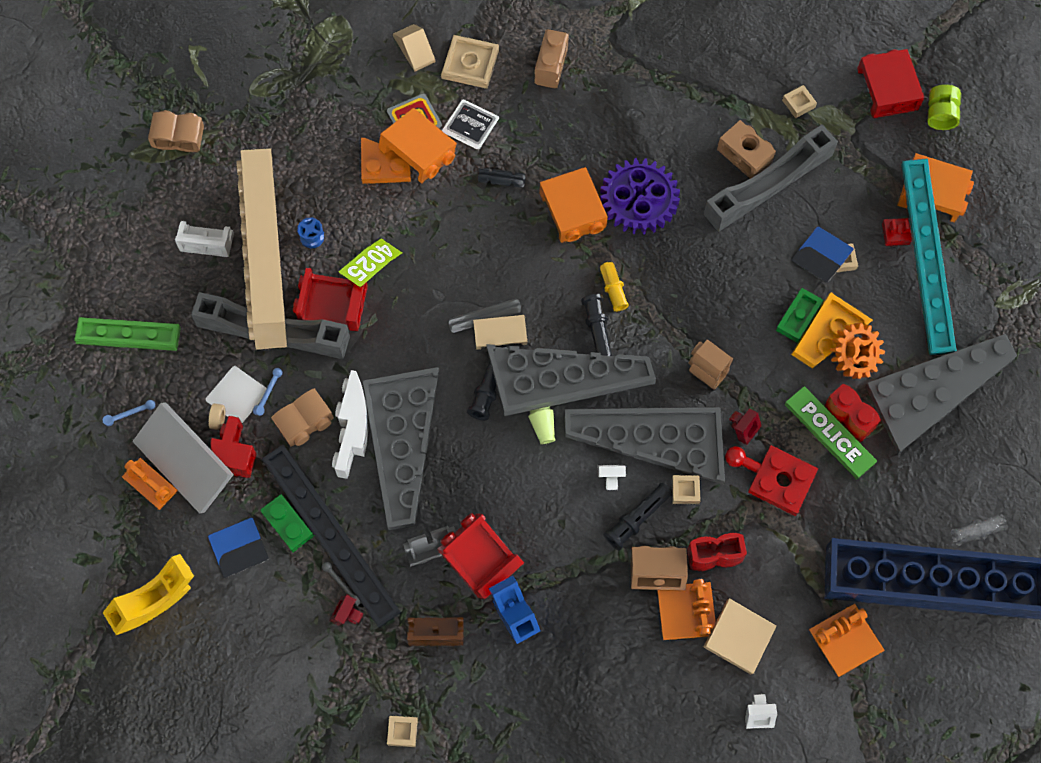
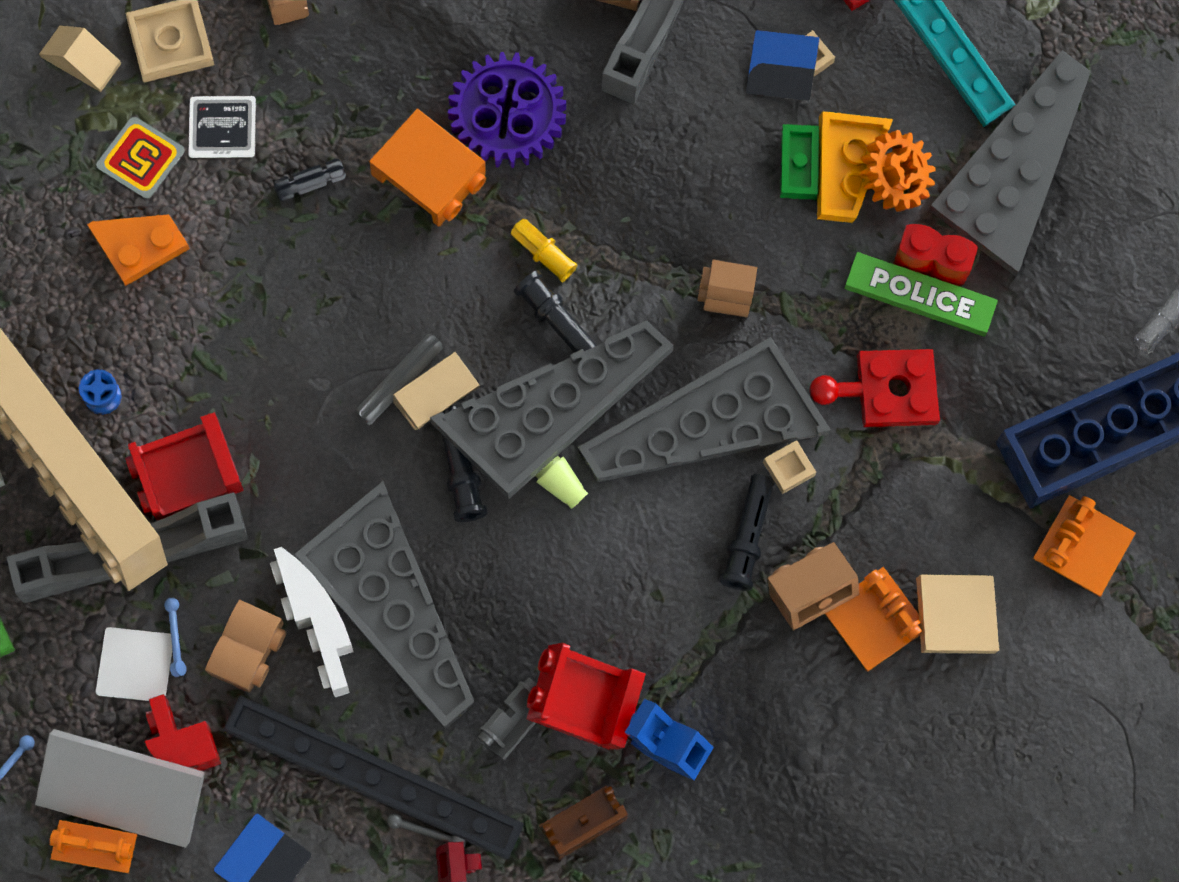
camera: 35 degrees left, 5 degrees up
tan tile [209,403,226,430] -> none
green plate [260,494,314,553] -> none
lime sticker [339,239,402,287] -> none
orange panel [378,108,457,183] -> none
white tile [597,465,626,490] -> none
red brick [687,533,747,571] -> none
dark red tile [729,408,762,445] -> none
white tile [745,694,777,729] -> none

